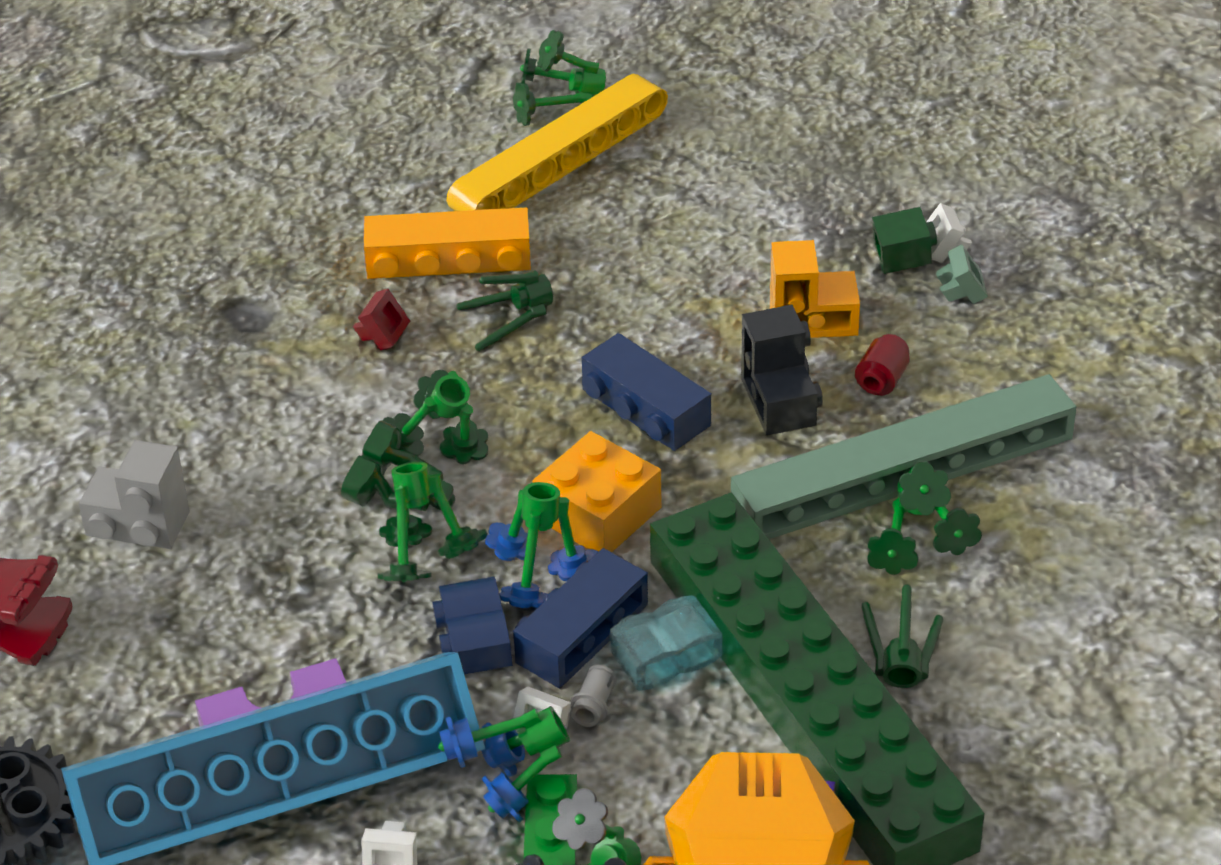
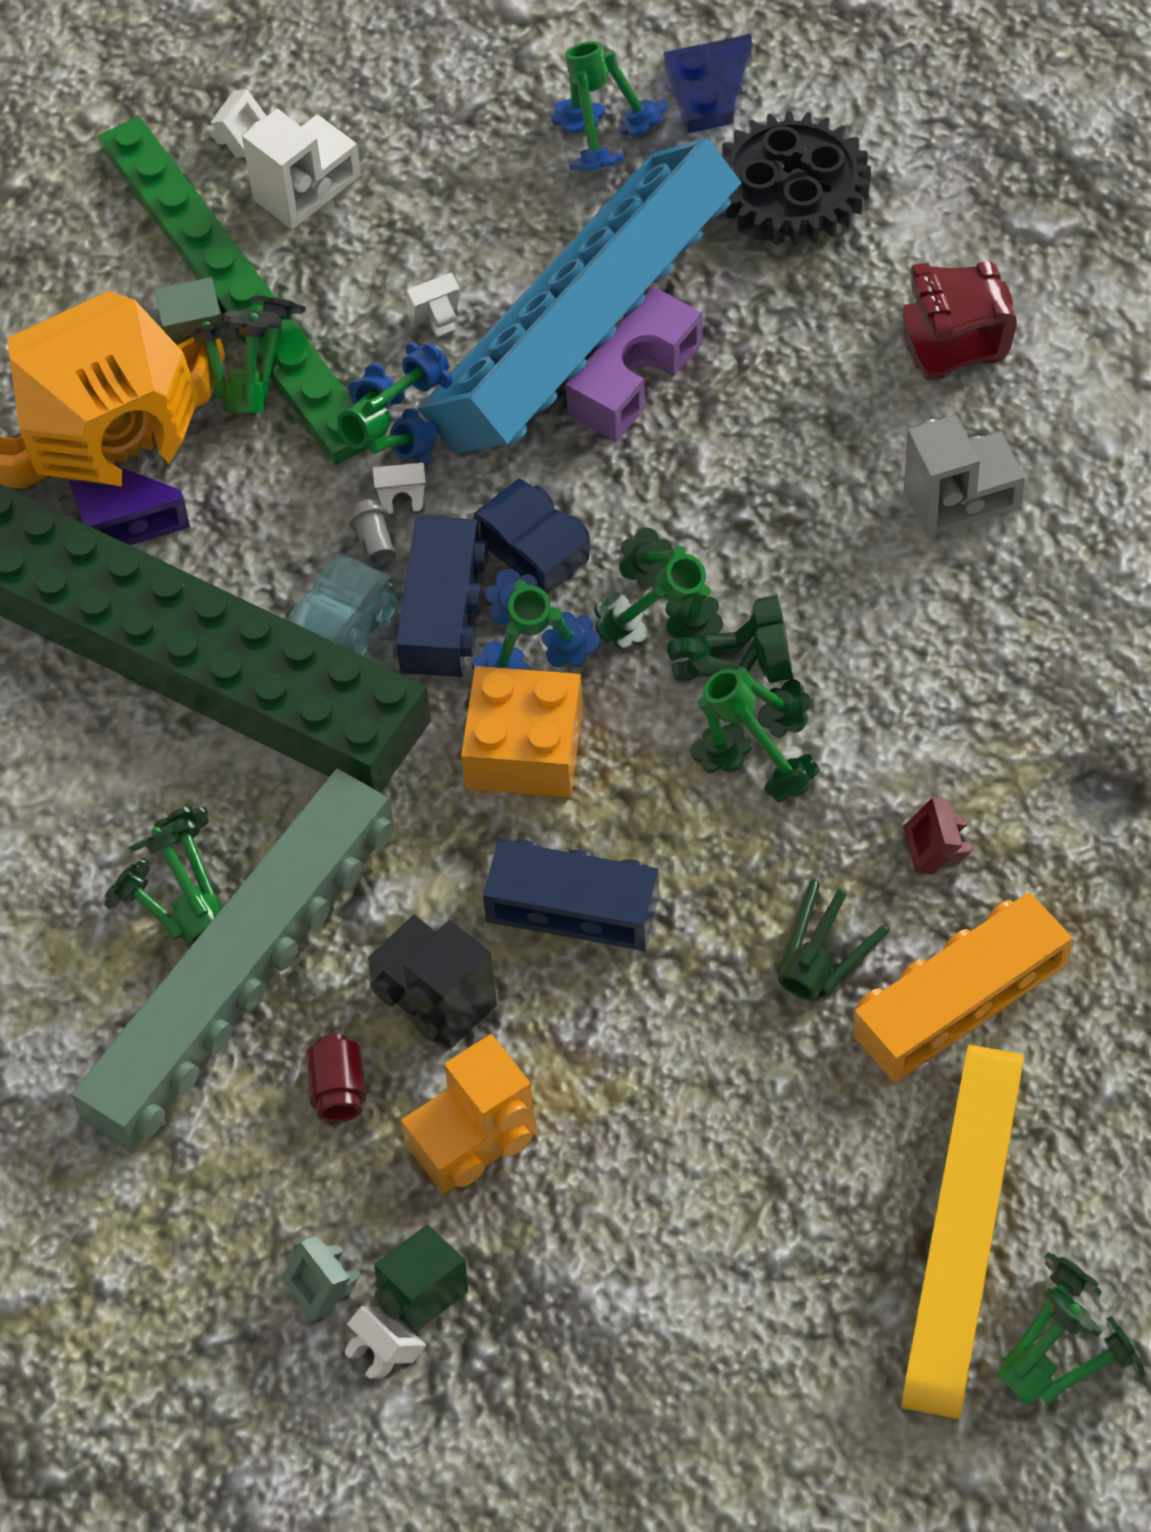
camera: 150 degrees right, 15 degrees up
dark green plant [861,584,944,688] -> none

